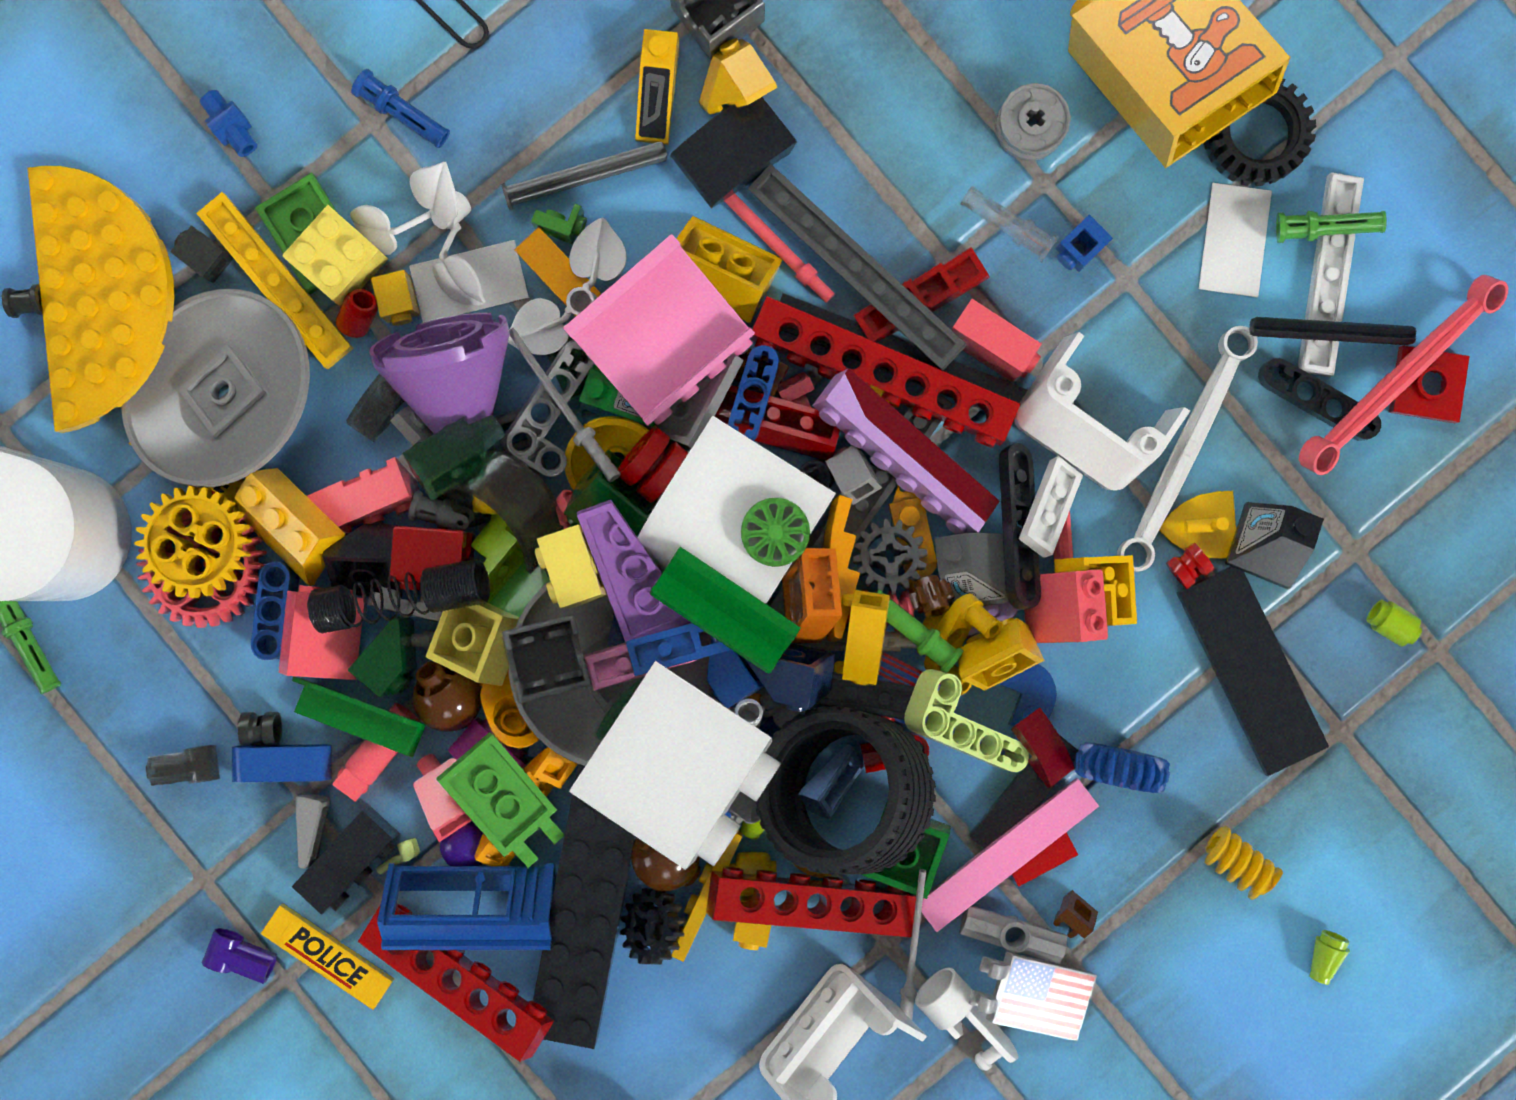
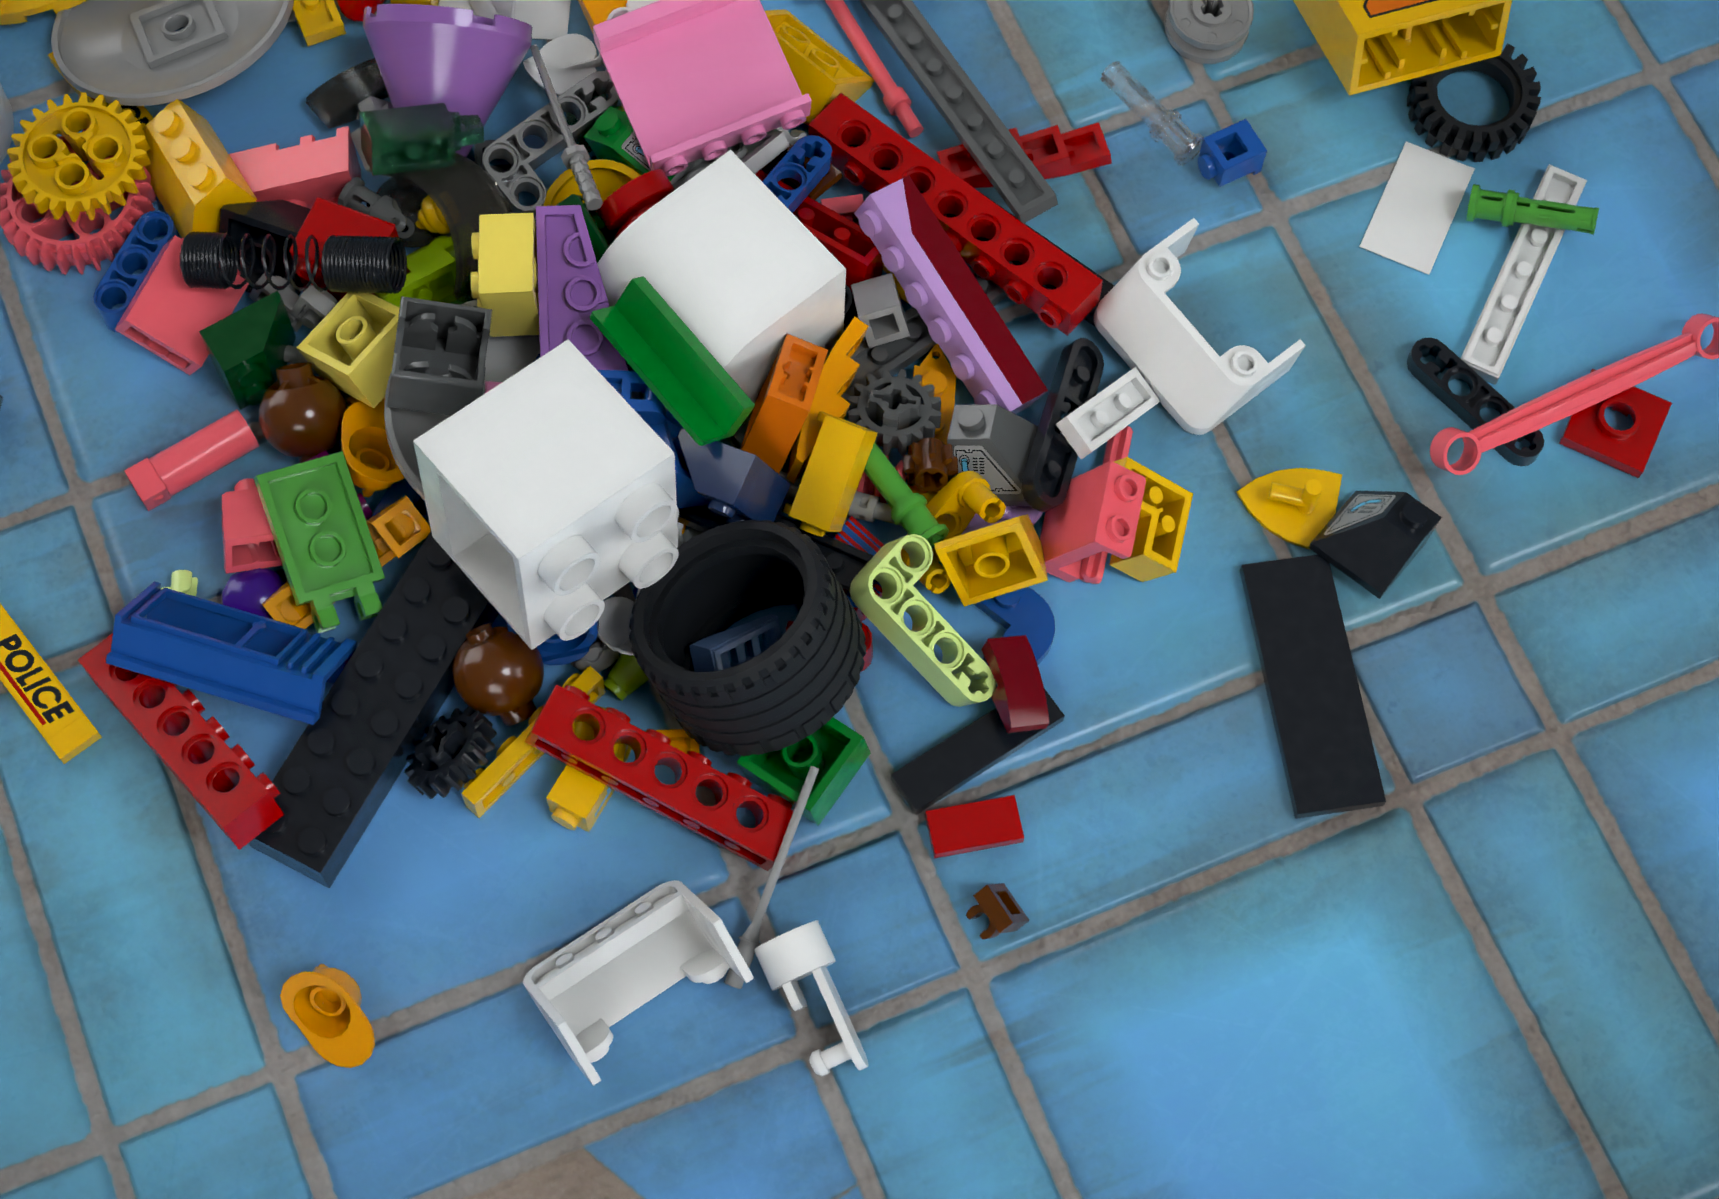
camera: 15 degrees right, 20 degrees down
blue beam [232,744,332,782] -> none
pearl dark grey wheel [238,712,282,746] -> none
green panel [292,676,426,757] -> none
black brick [292,806,400,915] -> none
light grey slope [295,792,331,869] -> none
bright green wheel [741,498,810,567] -> none
bright pink tile [921,778,1099,932] -> none
coral brick [951,299,1042,382] -> none
light grey piece [959,906,1068,964] -> none
tile [968,952,1097,1041] -> none
blue gear [1075,742,1170,793] -> none
white piece [1117,326,1258,572] -> none
red wheel [1166,543,1215,589] -> none
yellow piece [1204,826,1283,900] -> none
black axle [1249,317,1417,345] -> none
lime cone [1309,930,1350,985] -> none
lime brick [1366,599,1422,647] -> none

